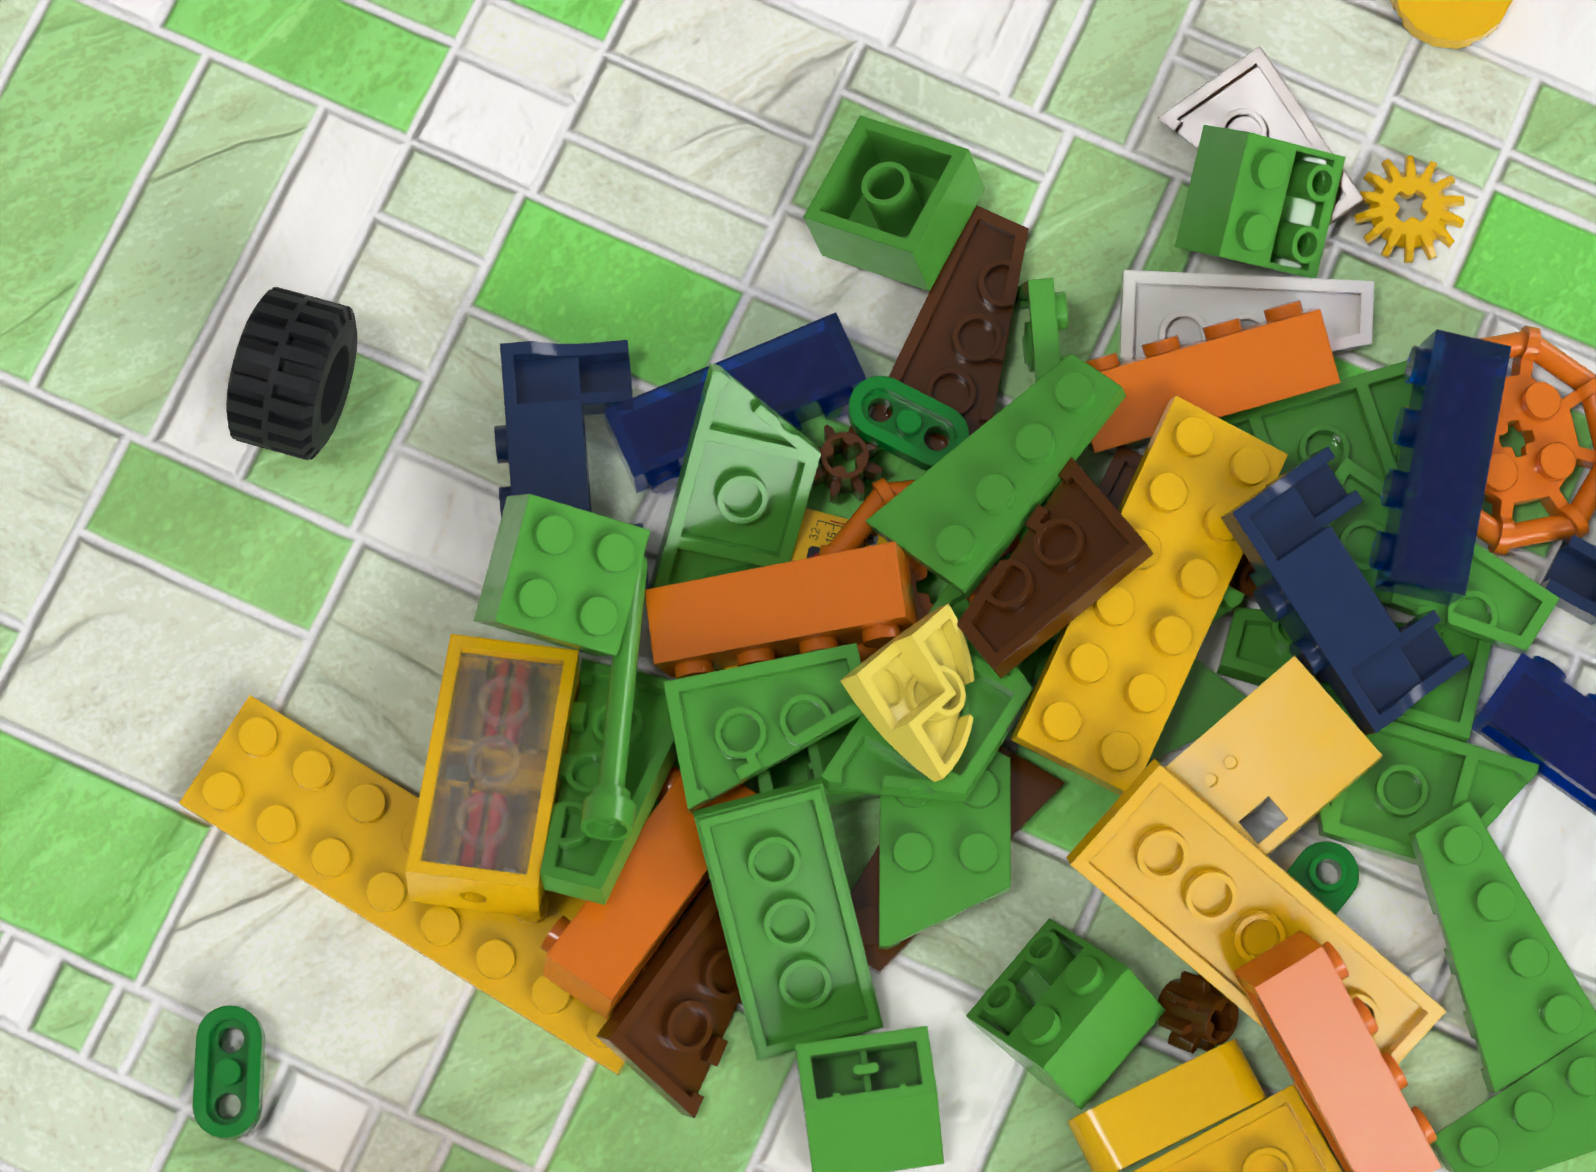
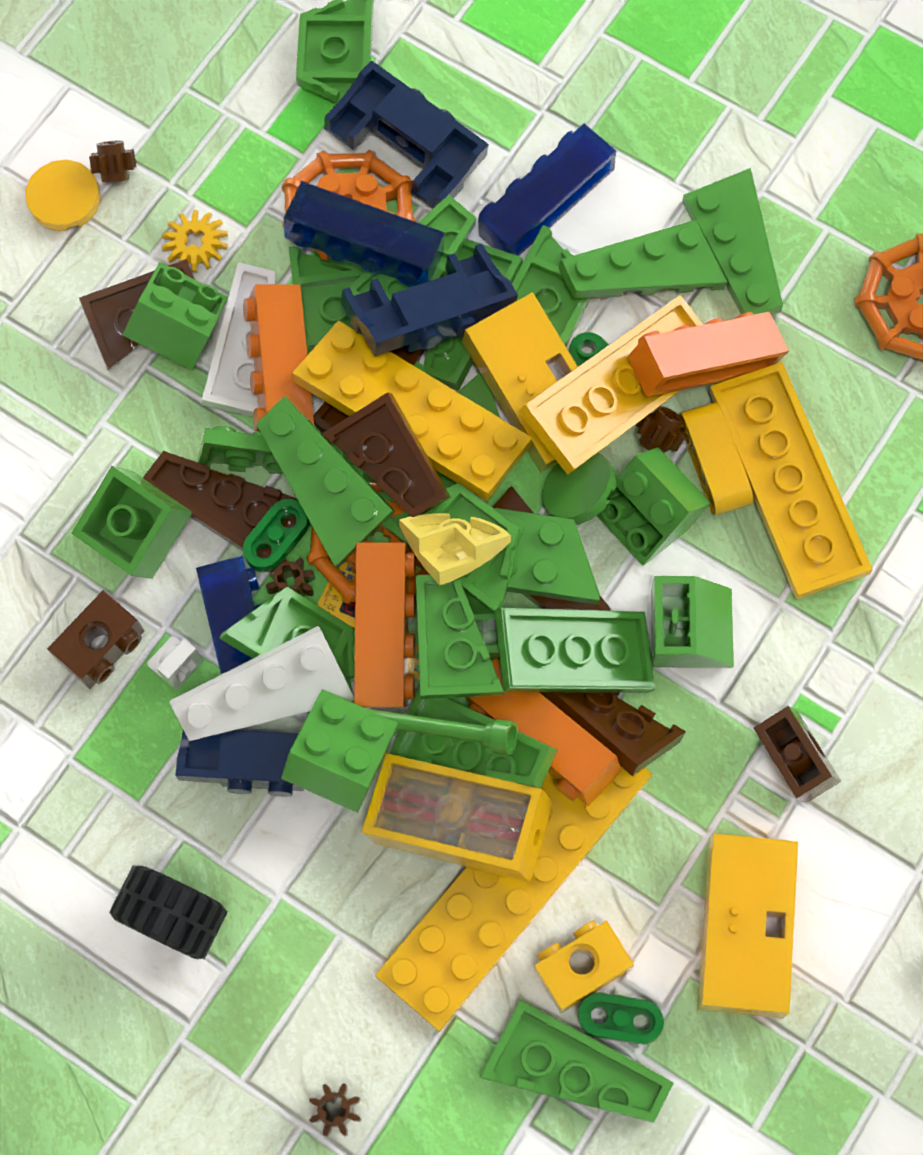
camera: 75 degrees left, 5 degrees down
none -> reddish brown brick [47,590,145,689]
none -> reddish brown gear [89,140,136,183]
none -> white bracket [147,636,204,691]
none -> white wing [169,626,354,741]
none -> reddish brown gear [309,1083,361,1137]
none -> bright green wing [480,999,674,1123]
none -> yellow brick [534,920,634,1014]
none -> bright green tile [542,453,617,525]

